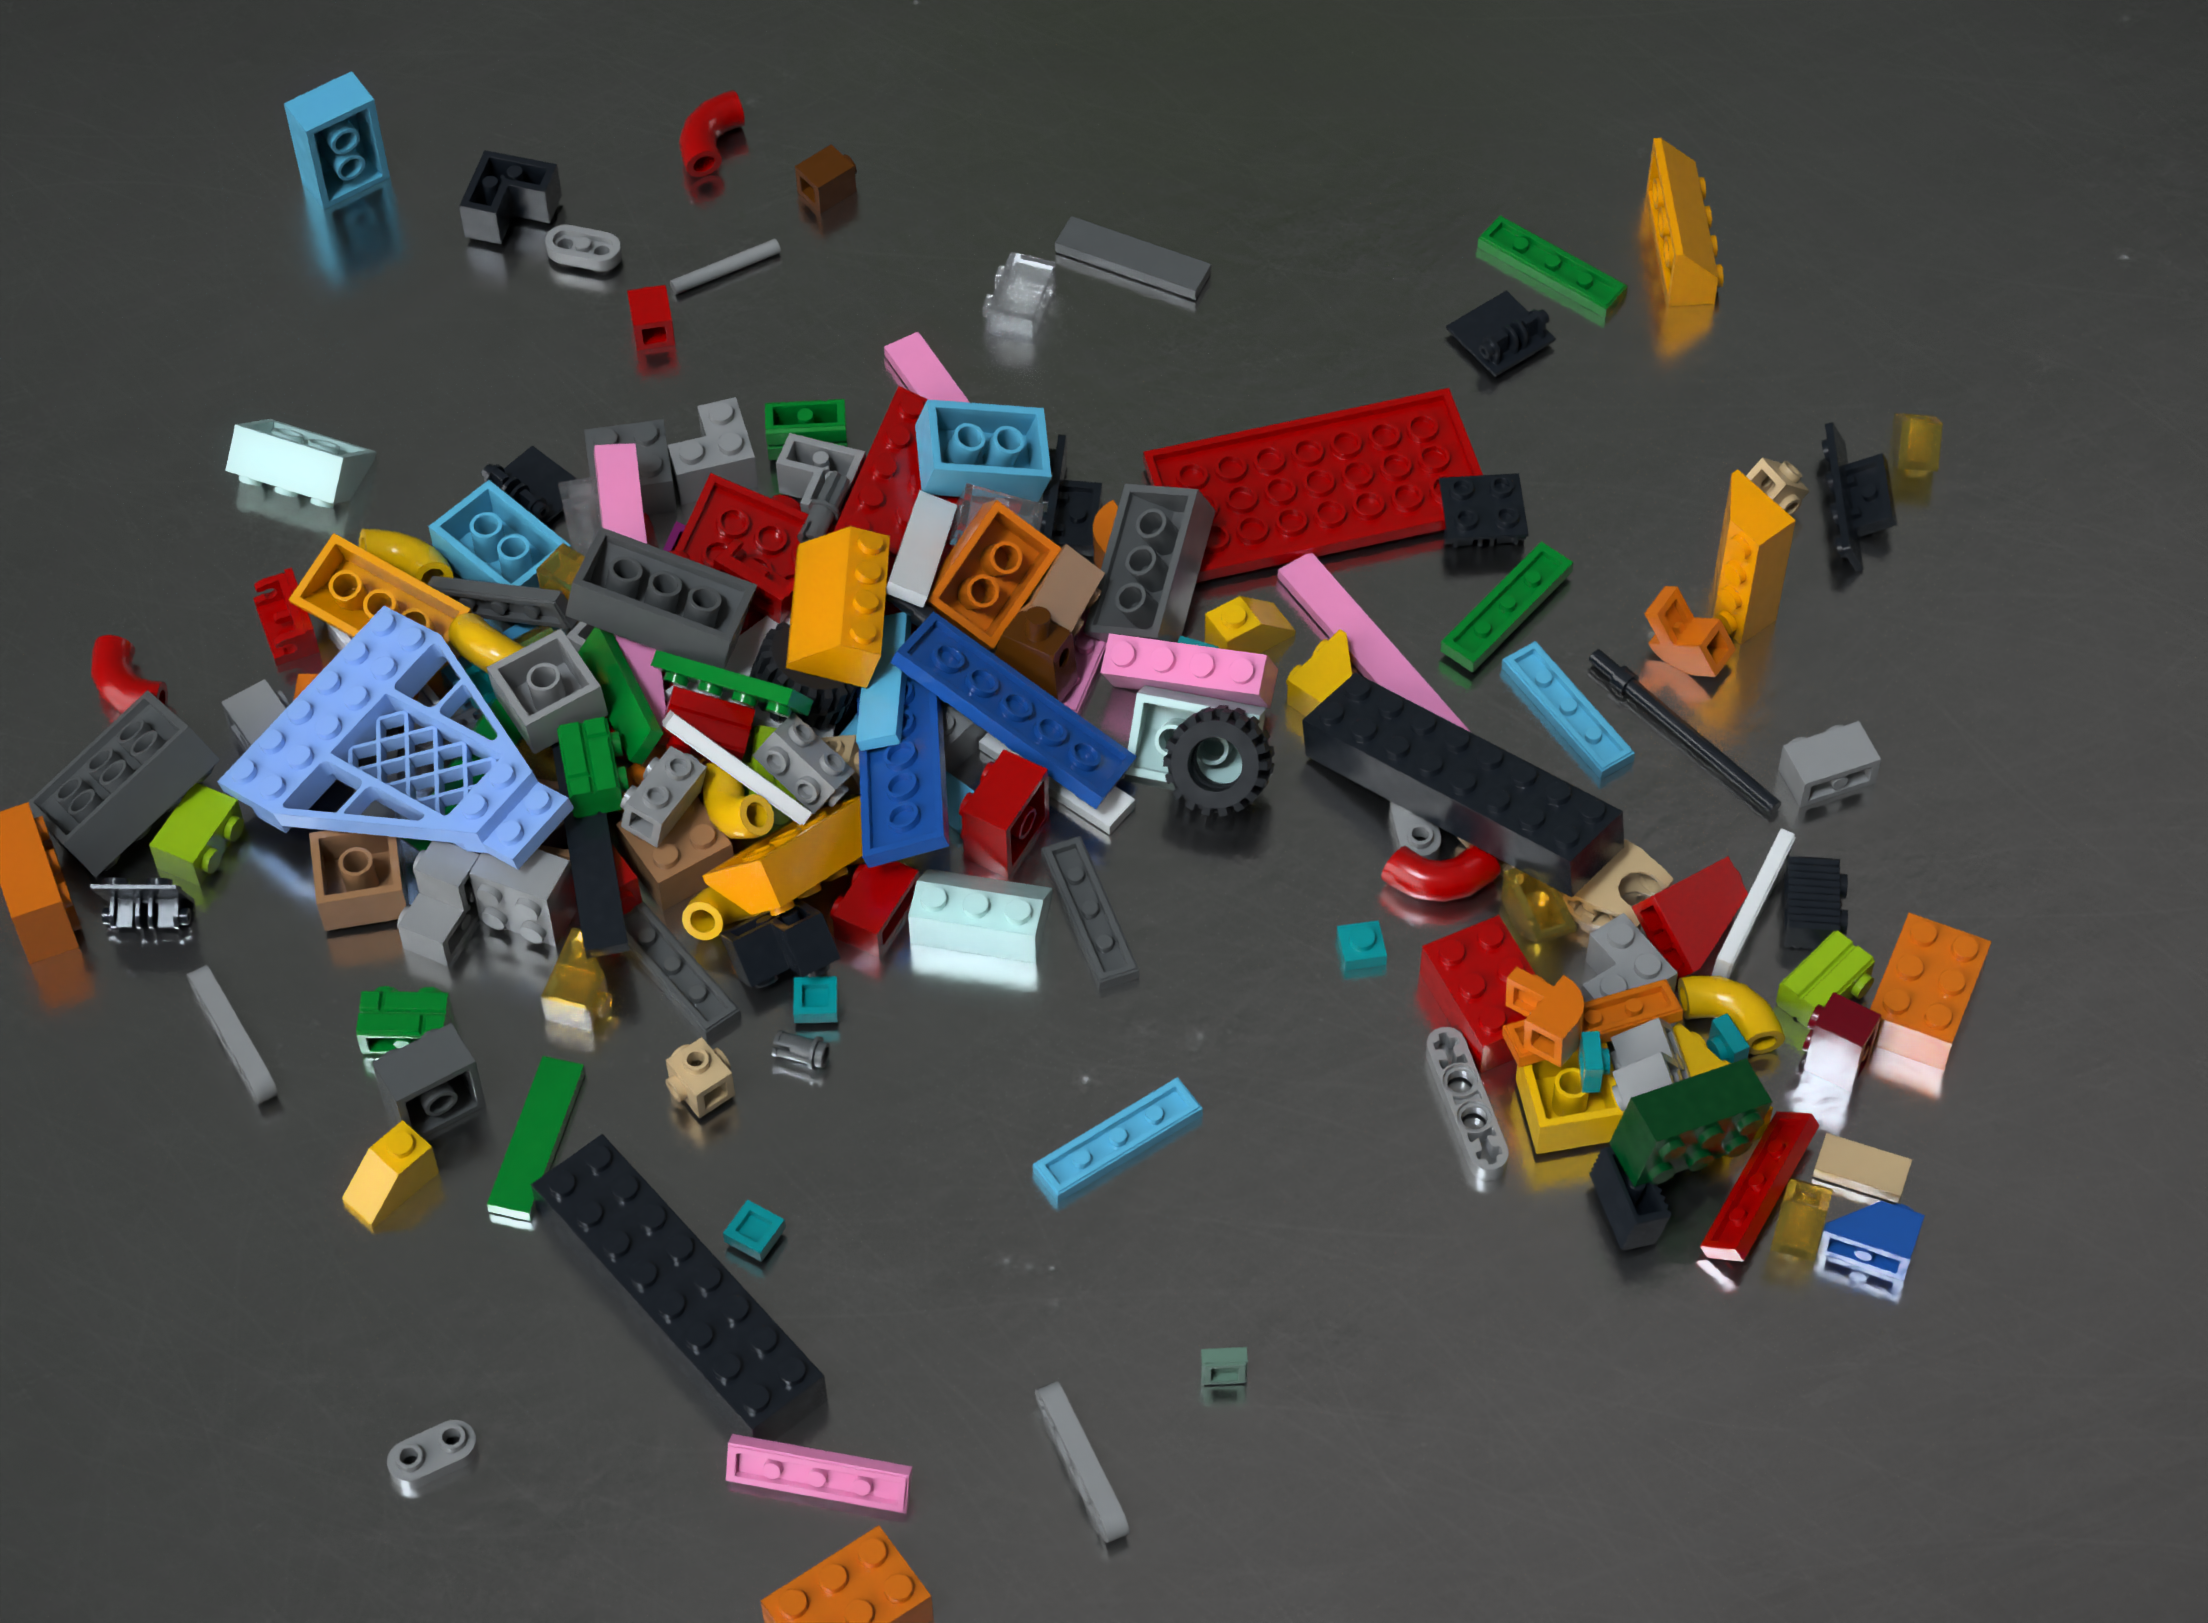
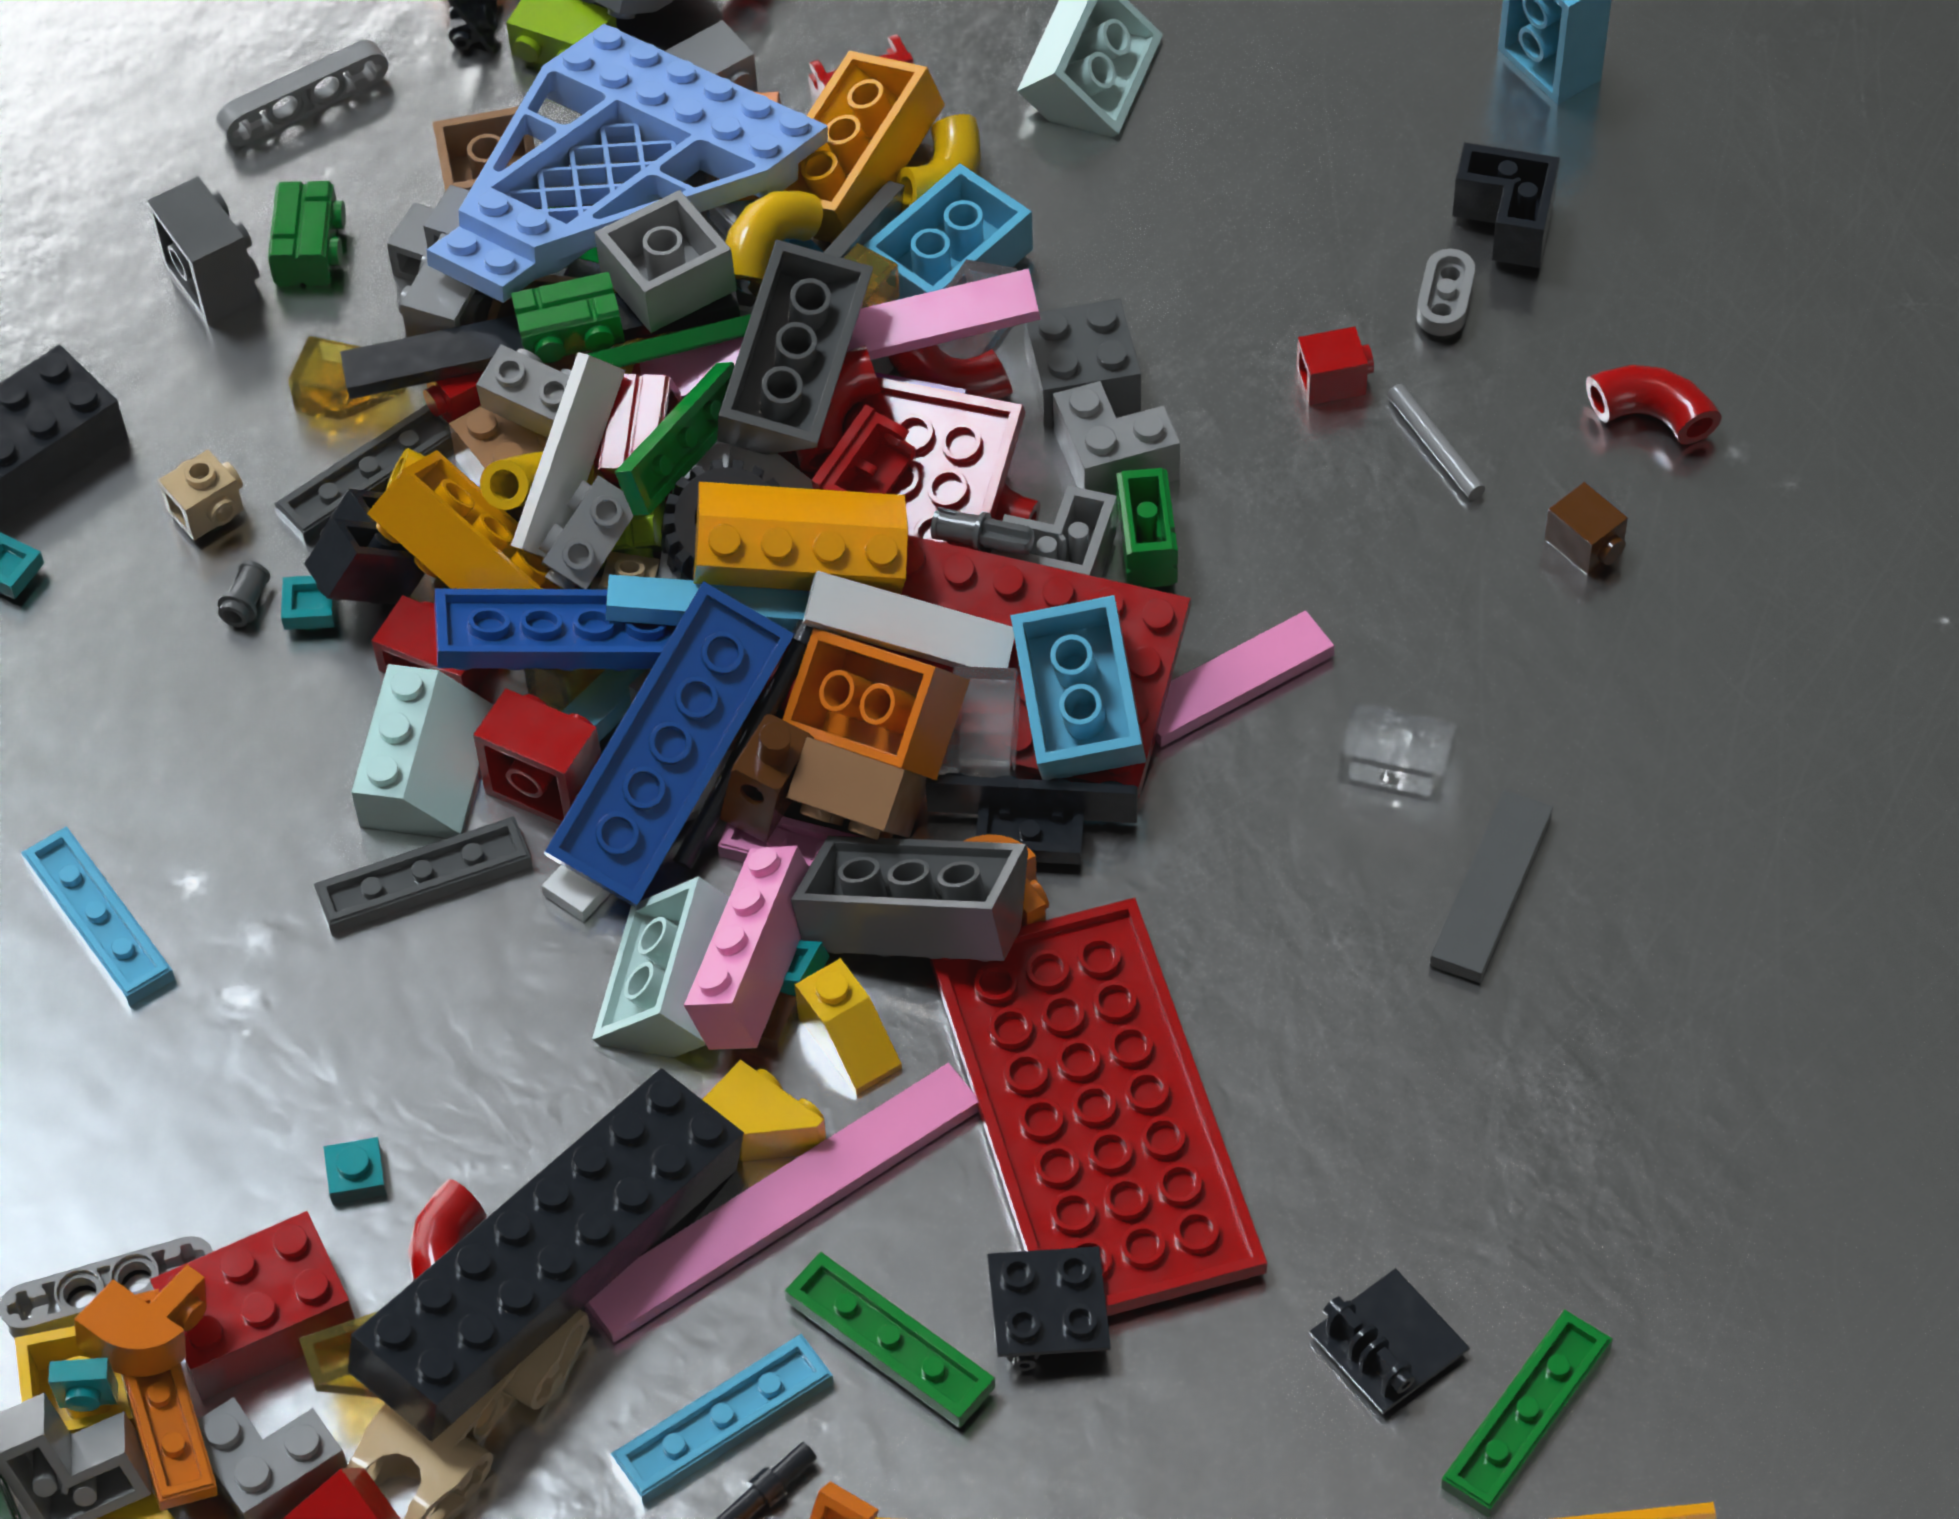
camera: 90 degrees right, 0 degrees up
yellow slope [342,1120,439,1229] -> none
black hinge [481,445,588,525] -> none
green tile [487,1056,586,1221] -> none
black tyre [1163,705,1275,816] -> none

